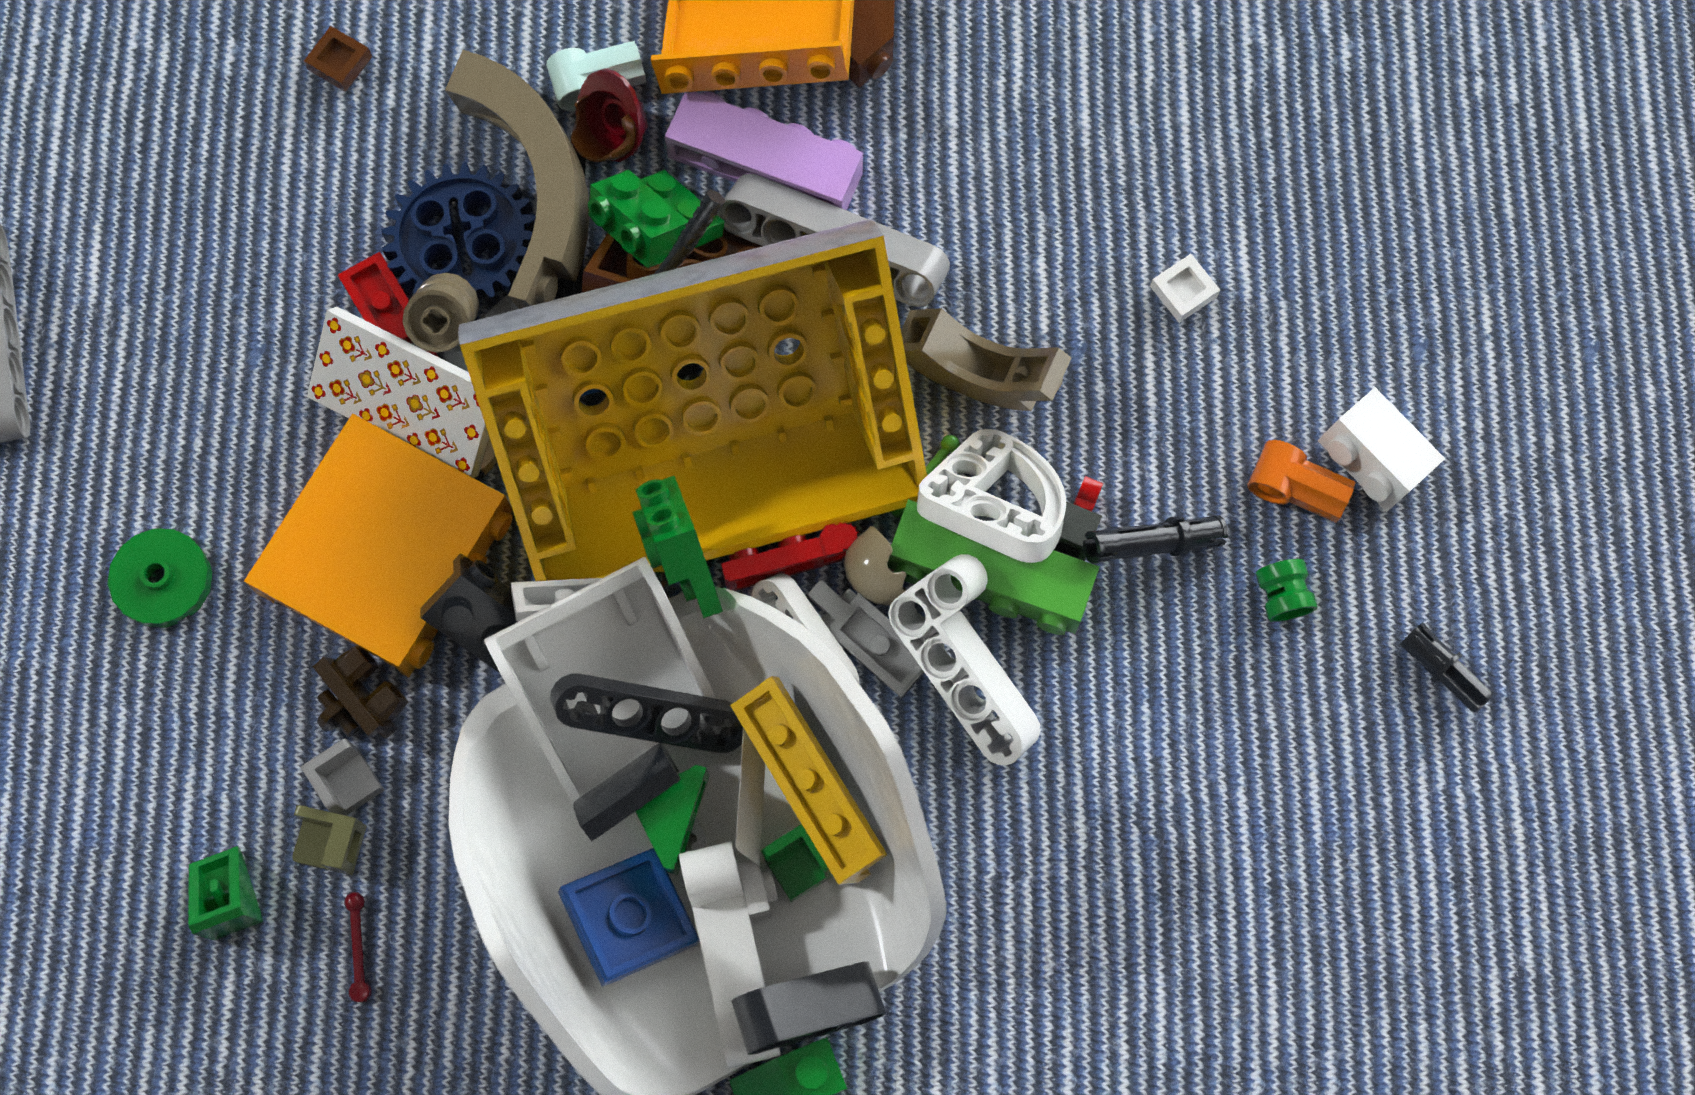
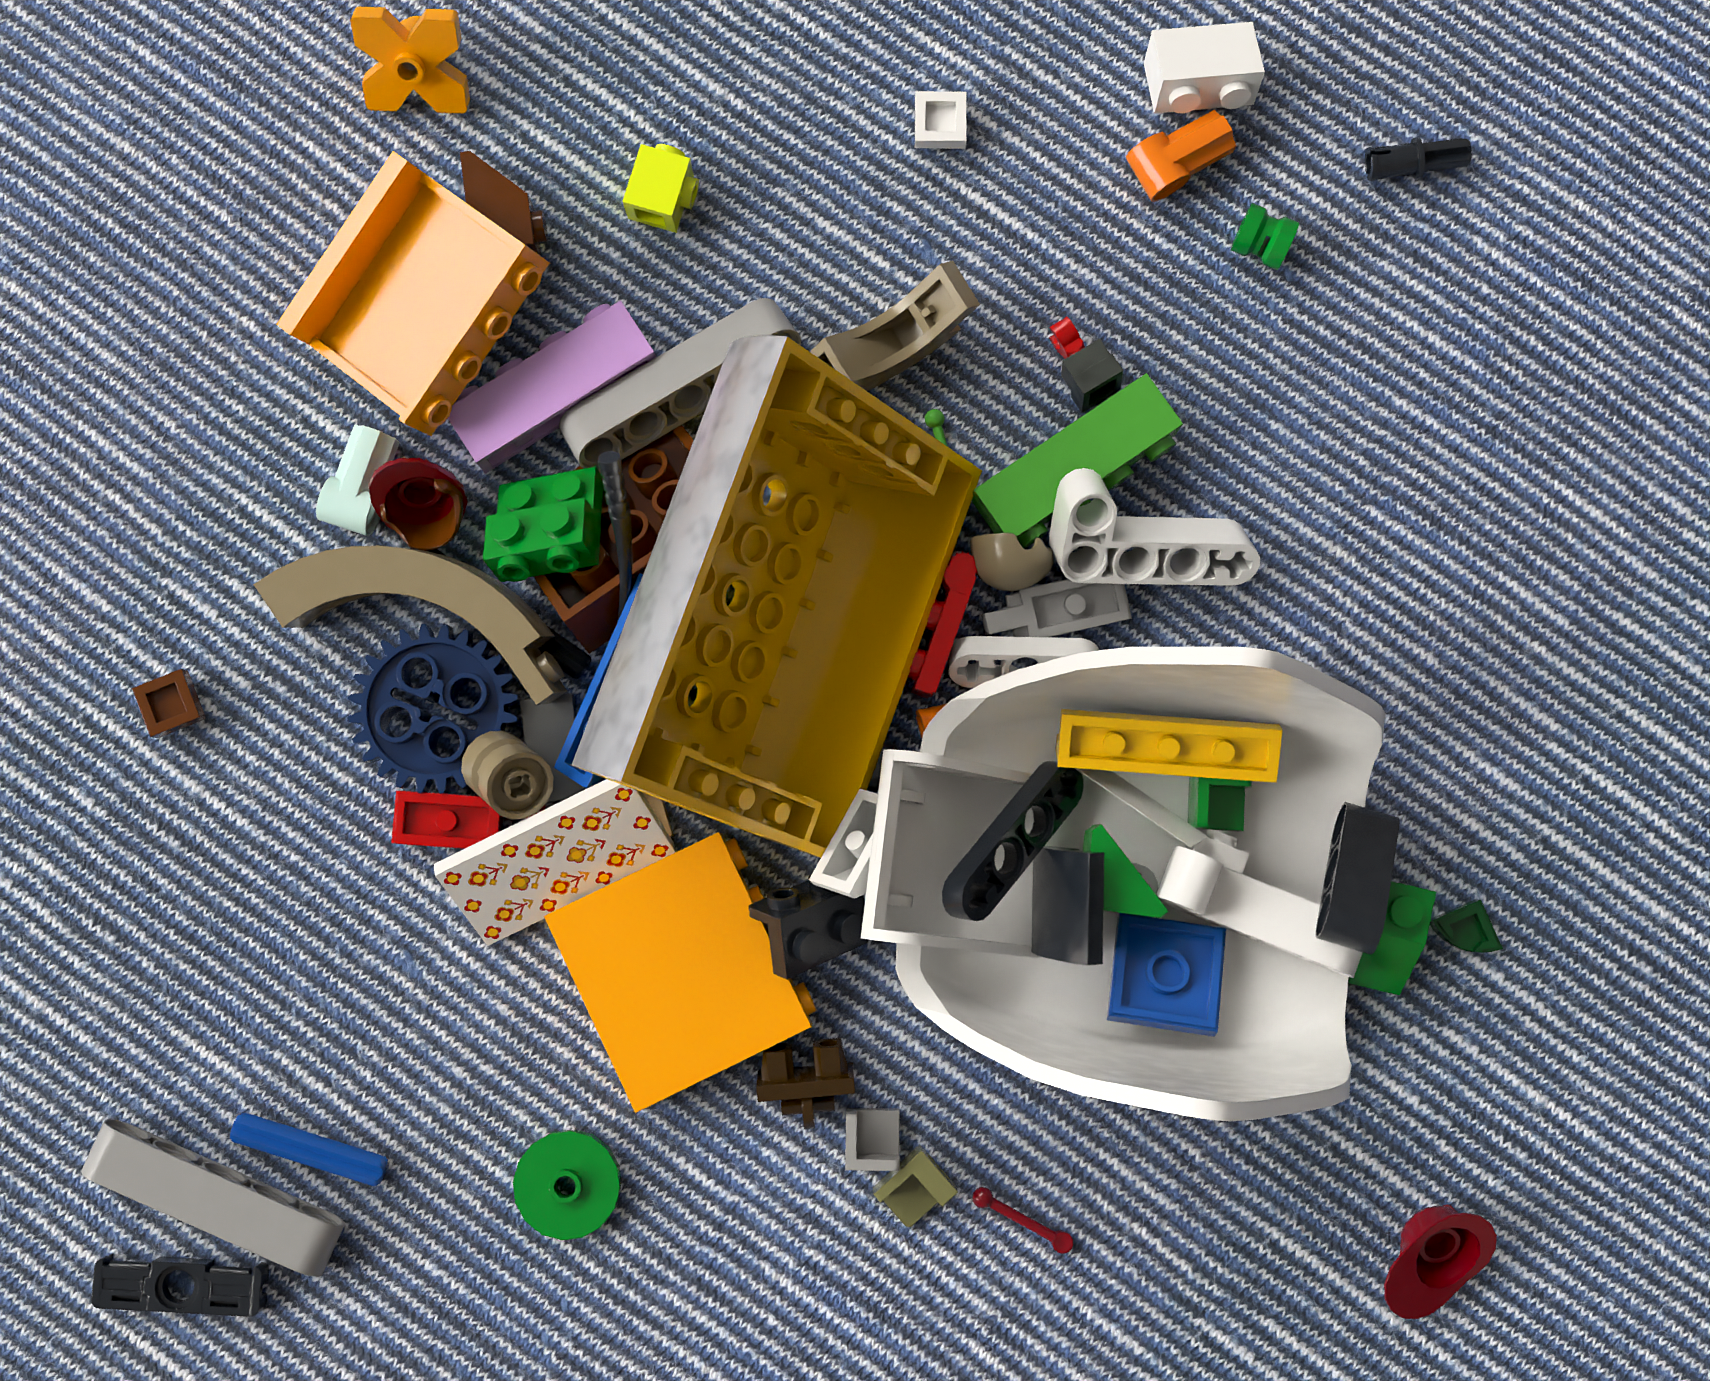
camera: 55 degrees left, 10 degrees up
green slope [188,846,264,941] -> none
green plate [632,476,723,619] -> none
white beam [917,429,1066,563] -> none
black pin [1083,515,1228,564] -> none
none -> blue axle [230,1113,388,1186]
none -> neon yellow brick [622,144,699,233]

